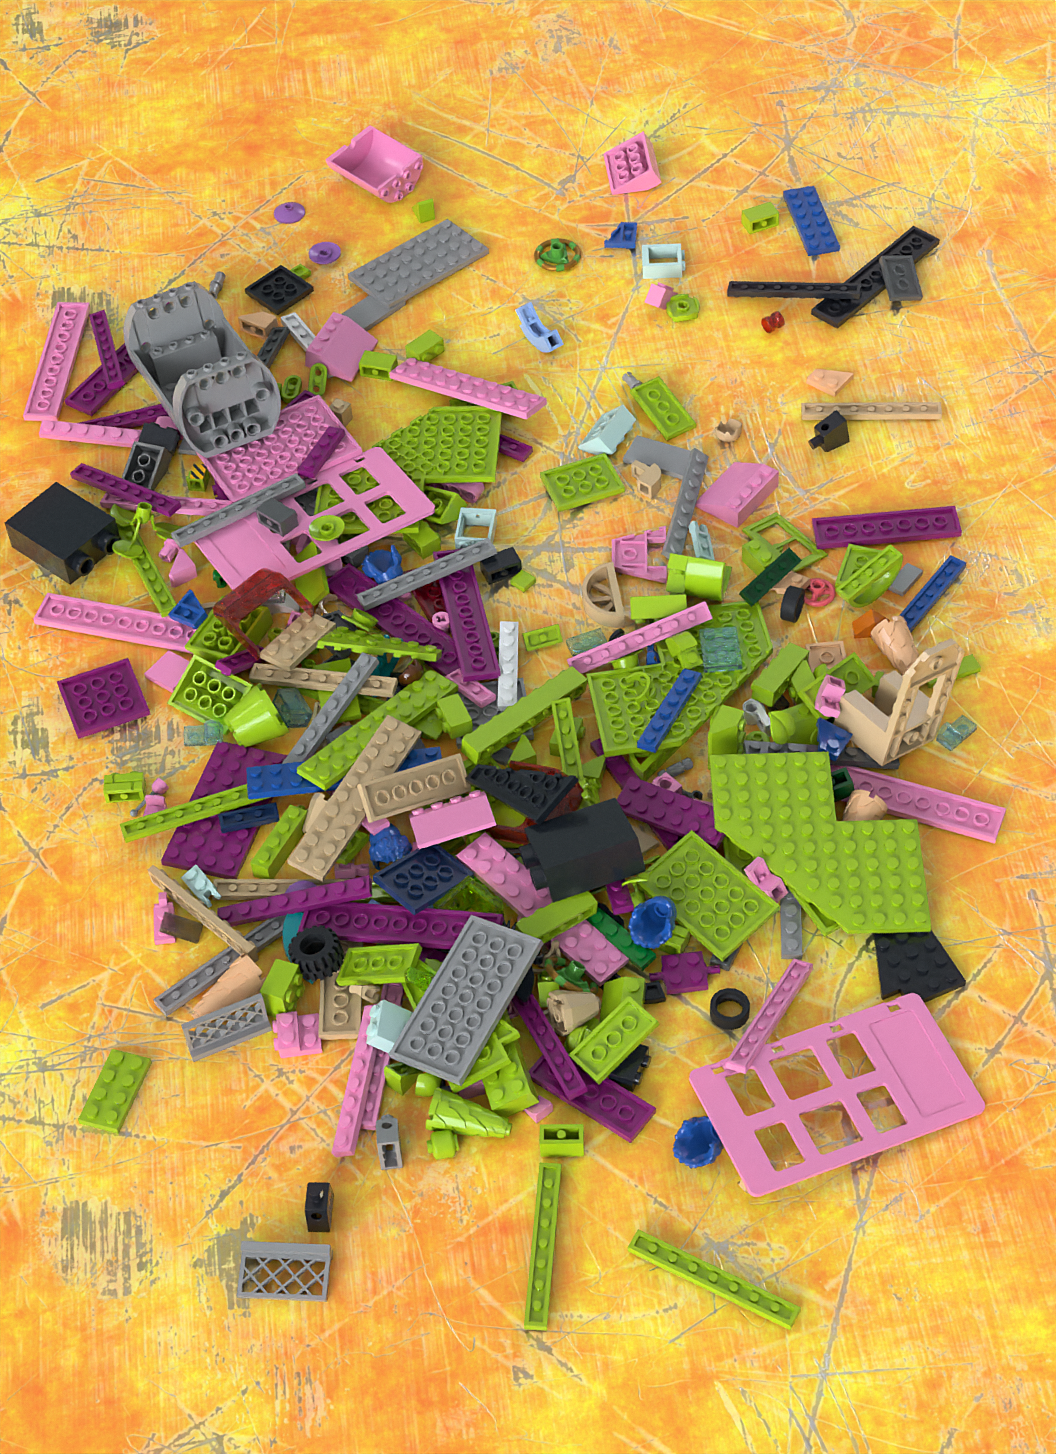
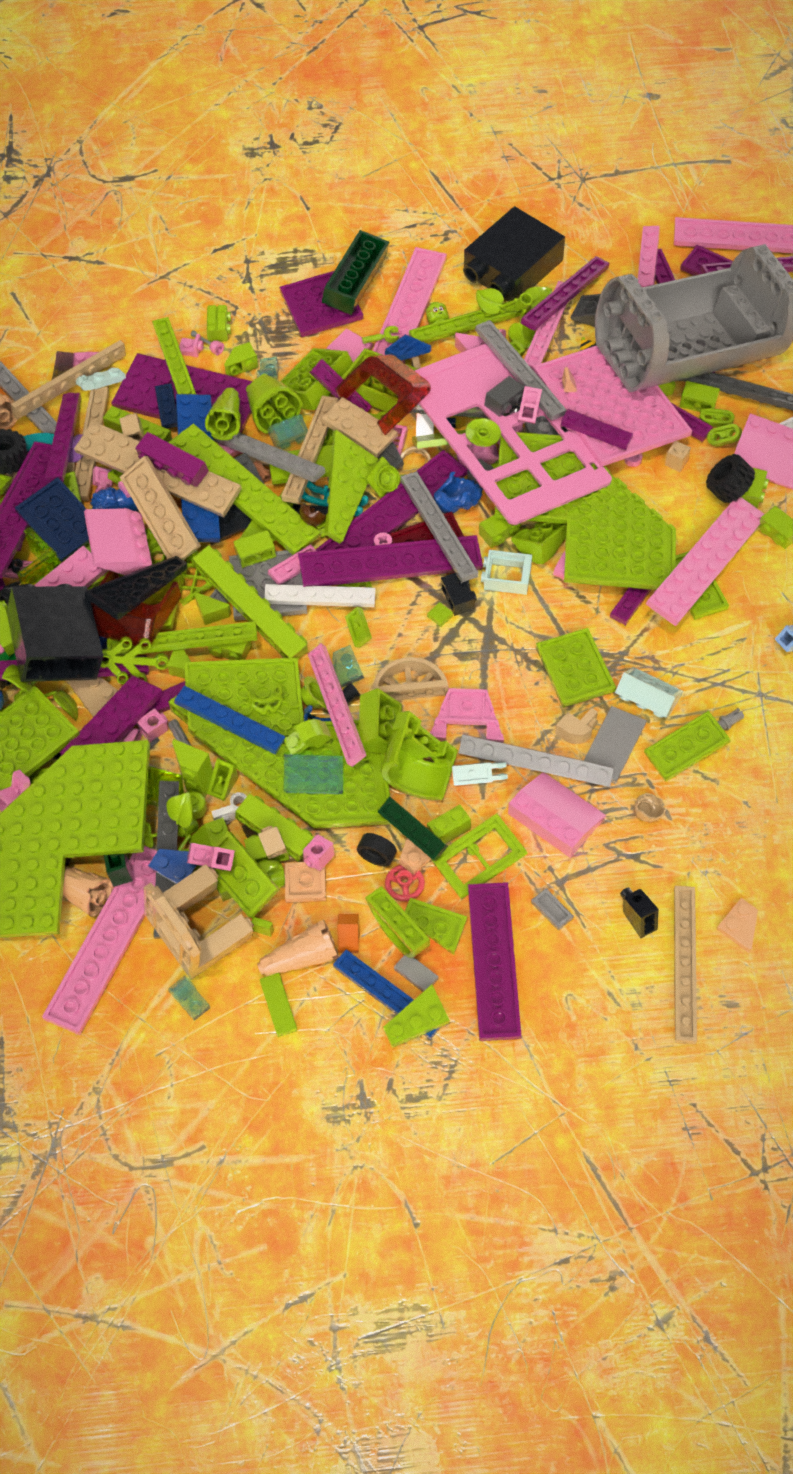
camera: 90 degrees right, 10 degrees up
none -> tan brick [119,413,145,441]
none -> magenta brick [135,432,209,487]
none -> lime cone [205,387,241,440]
none -> lime slope [224,342,258,376]
none -> tan brick [258,826,287,860]
none -> bright pink brick [303,834,334,871]
none -> dark green brick [321,230,390,315]
none -> lime piece [362,326,399,344]
none -> lime wing [383,985,450,1048]
none -> lime head [426,302,449,324]
none -> bright pink brick [518,386,542,424]
none -> light grey tile [531,888,574,931]
none -> light nougat slope [562,367,577,392]
none -> black tyre [706,454,755,503]

